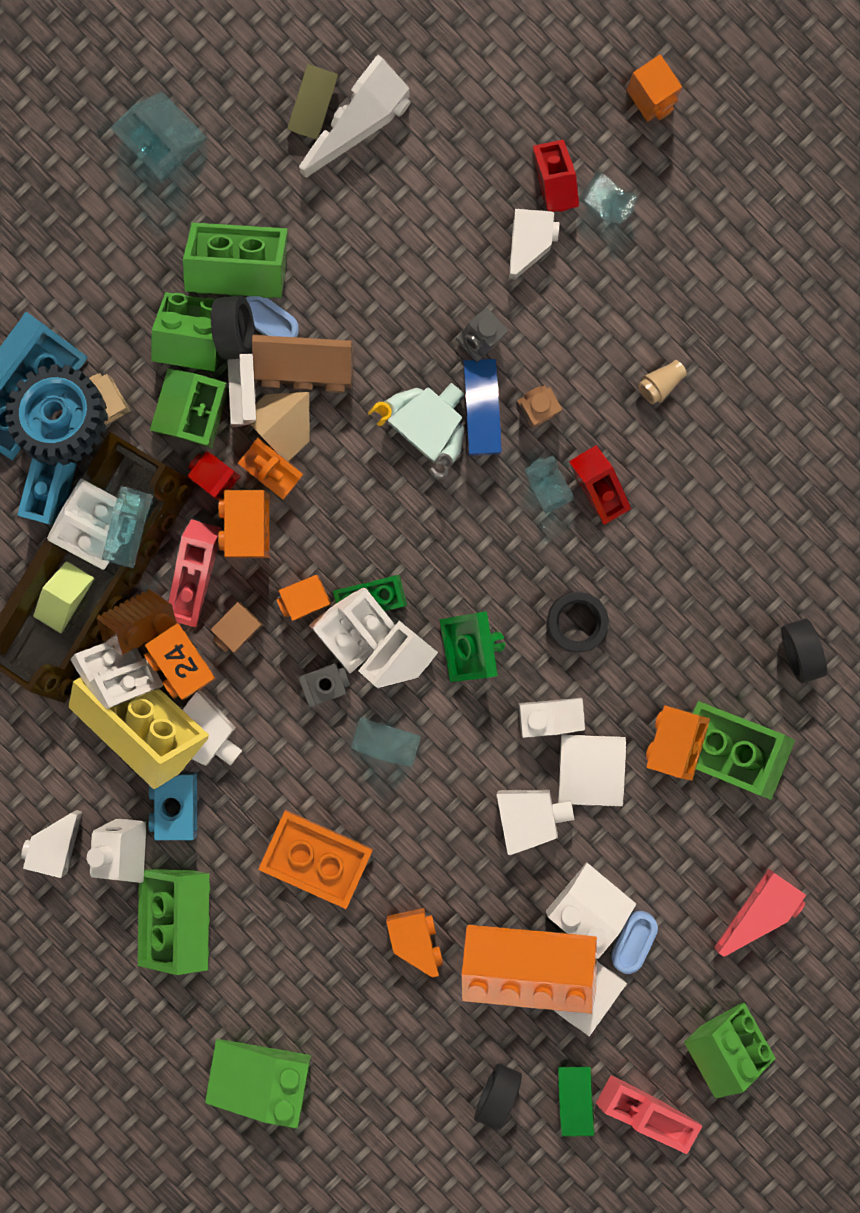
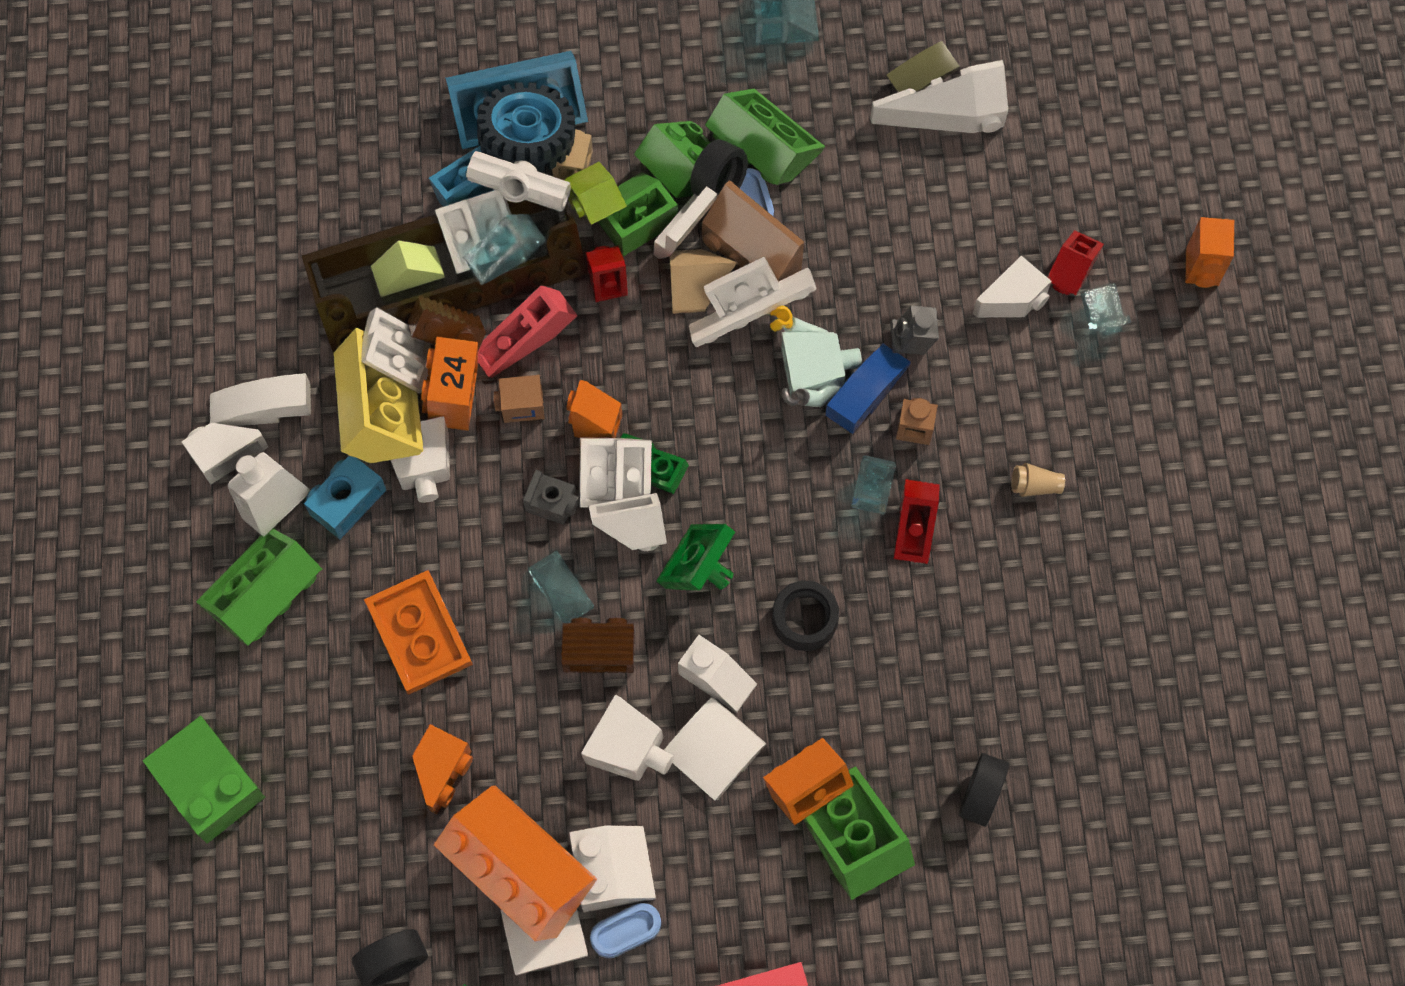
camera: 45 degrees right, 20 degrees down
orange brick [218,490,270,558] -> none
orange hips [238,438,304,500] -> none
none -> white slope [210,373,311,426]
none -> white piece [466,151,571,212]
none -> reddish brown brick [561,618,635,673]
none -> lime brick [564,162,627,225]
none -> white bracket [689,257,816,347]

